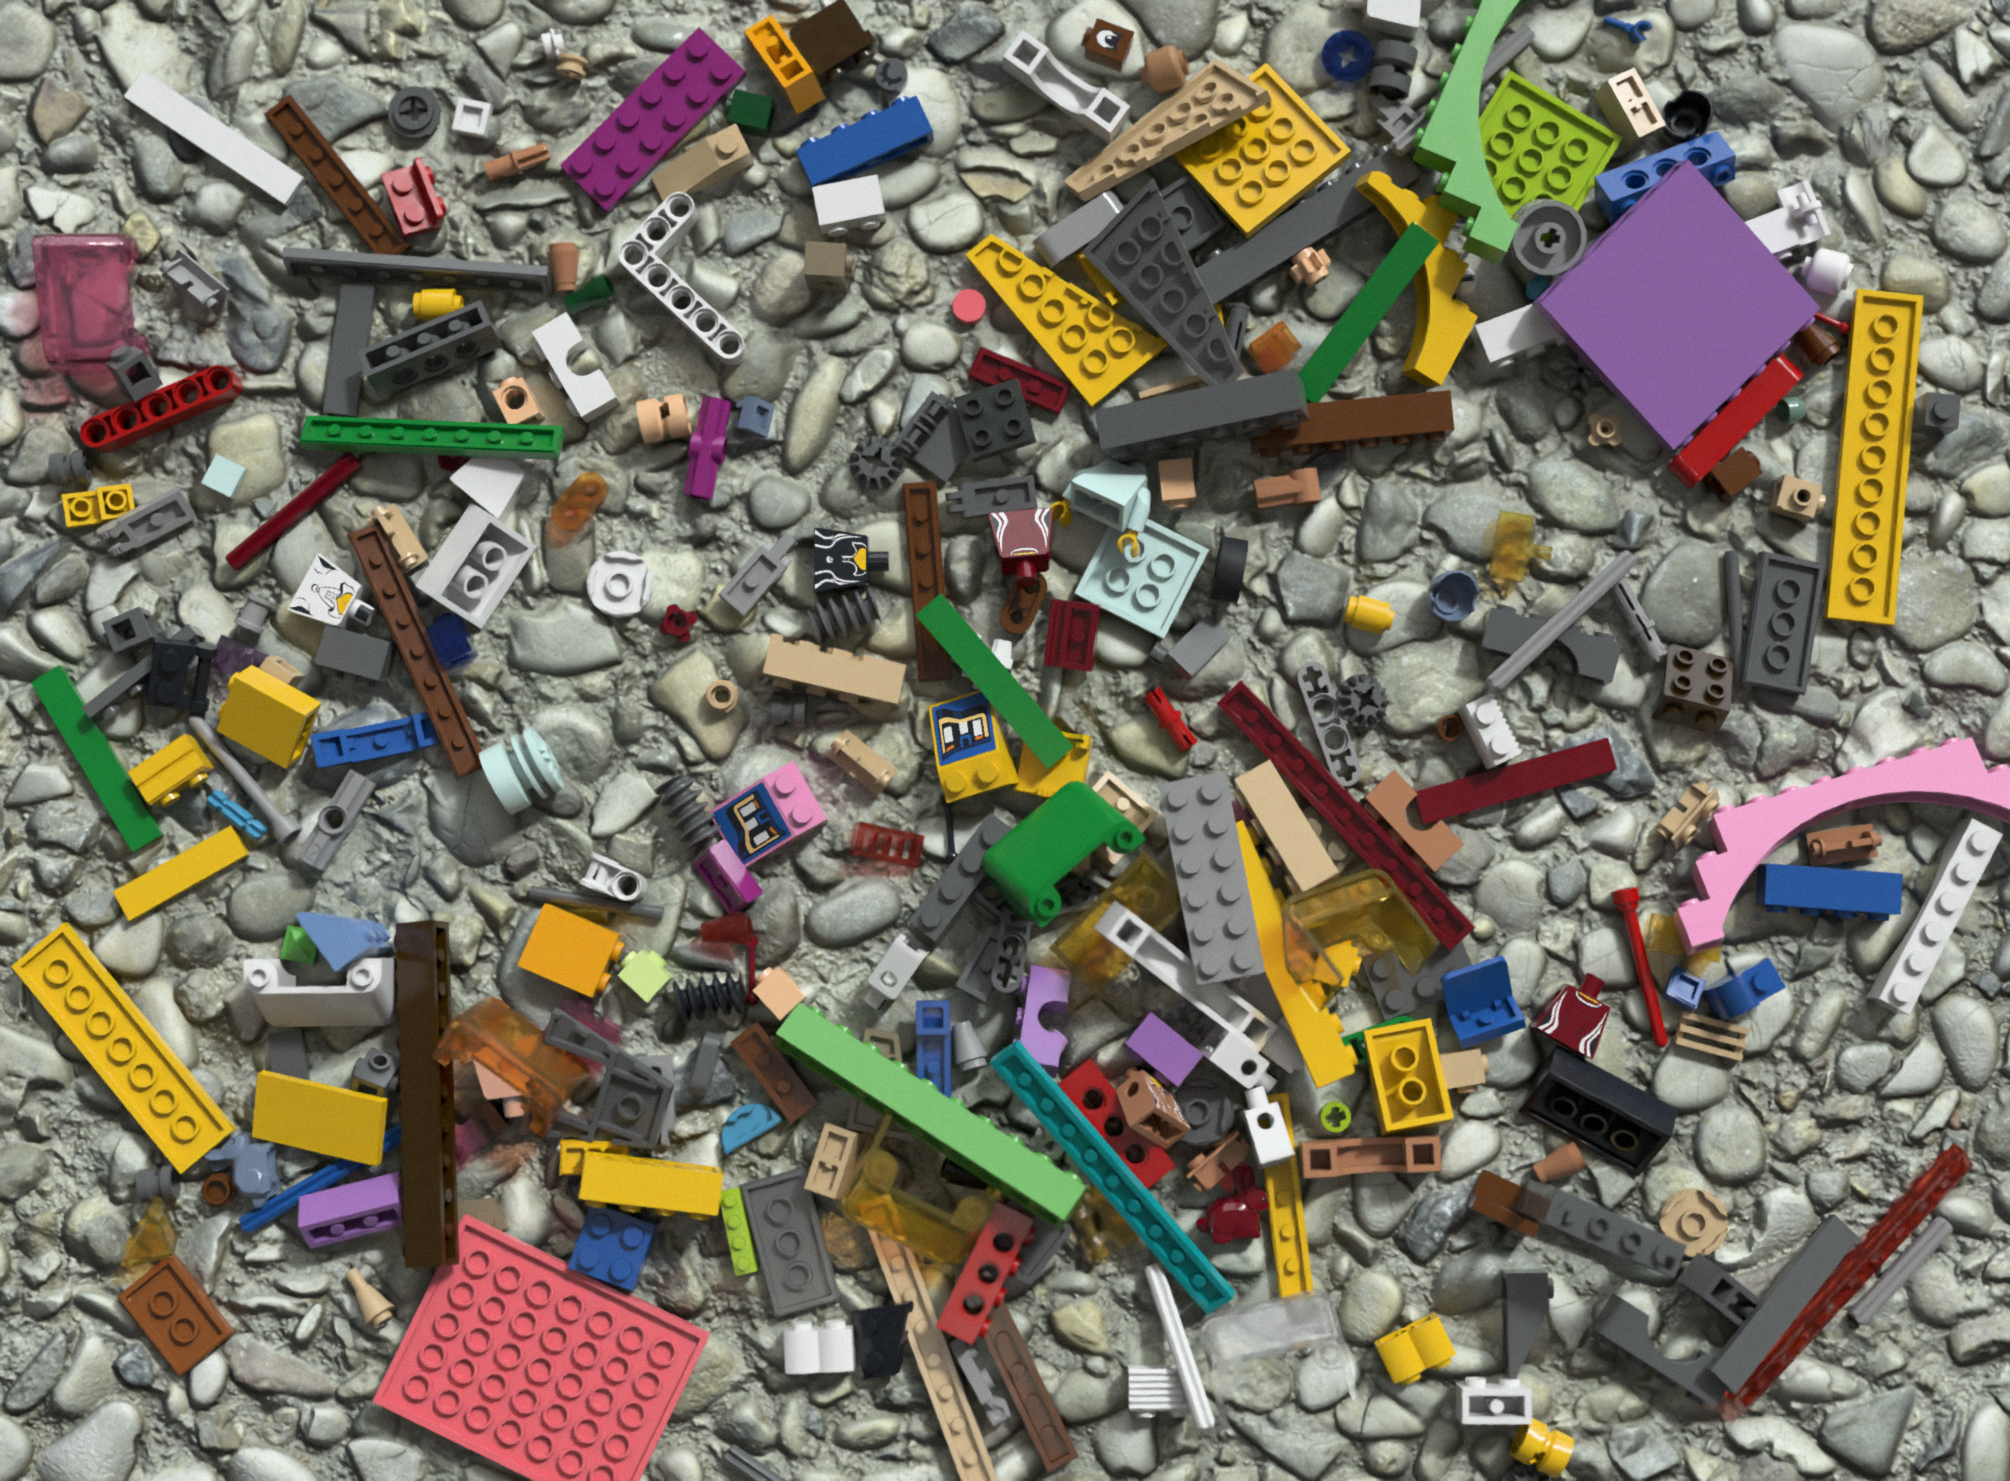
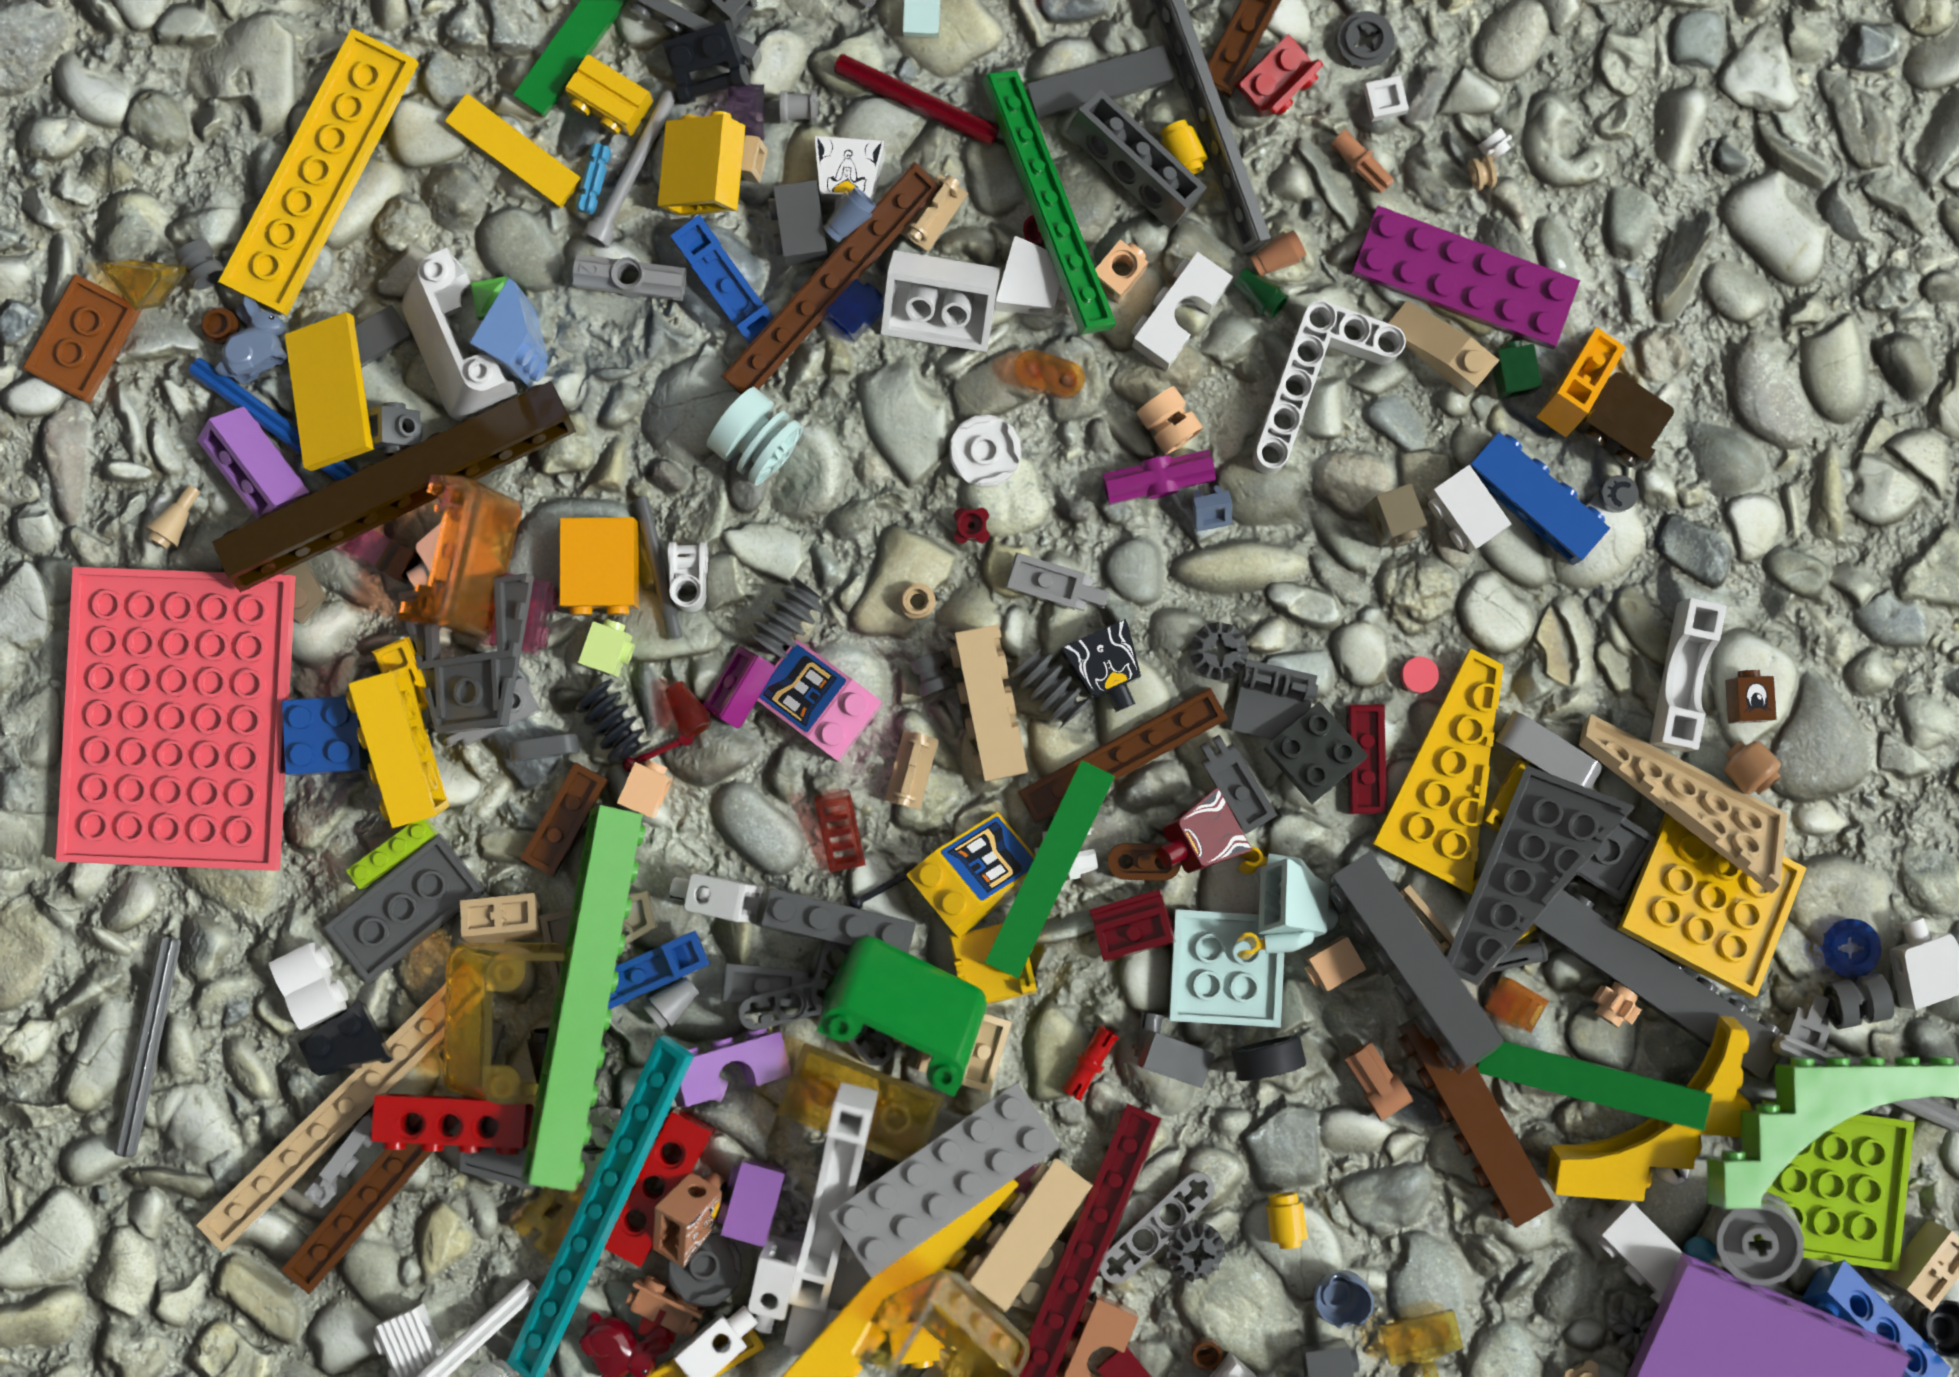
camera: 55 degrees right, 0 degrees up
dark azure tile [721,1103,785,1155] -> none
none -> sand blue cone [823,187,876,242]

